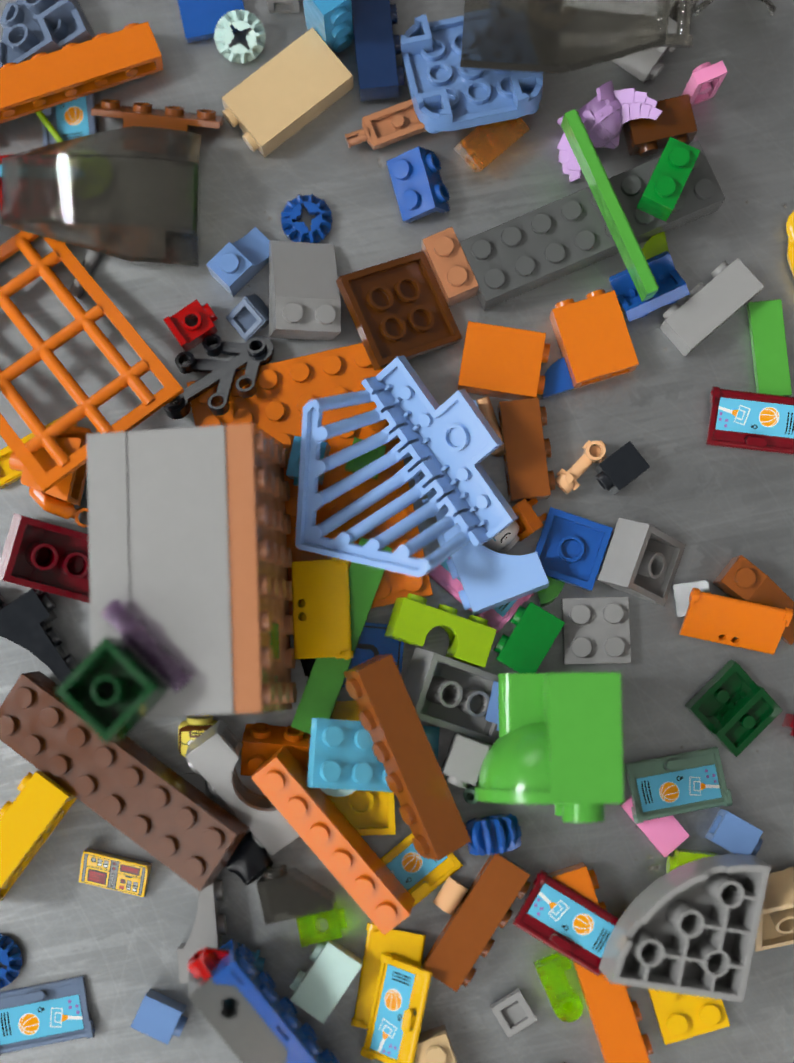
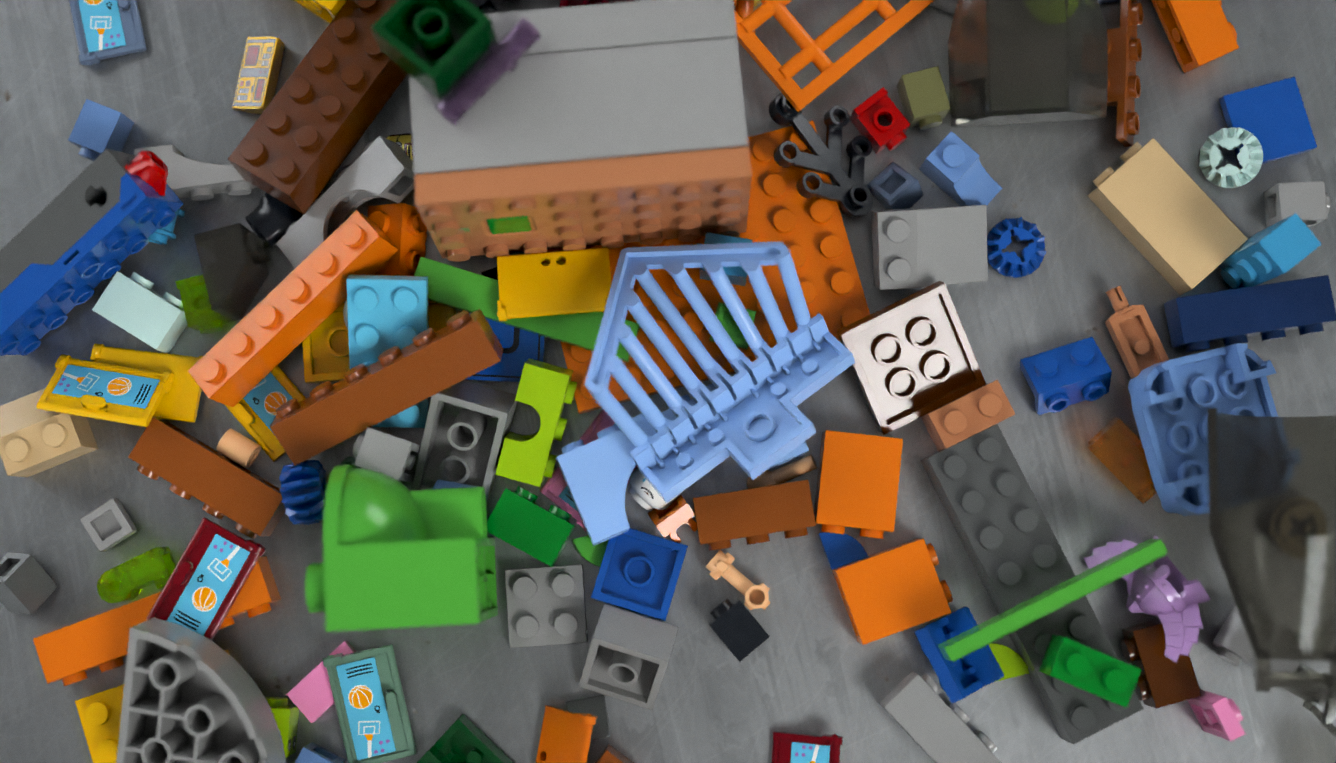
camera: 90 degrees right, 0 degrees up
none -> olive brick [896,66,951,130]

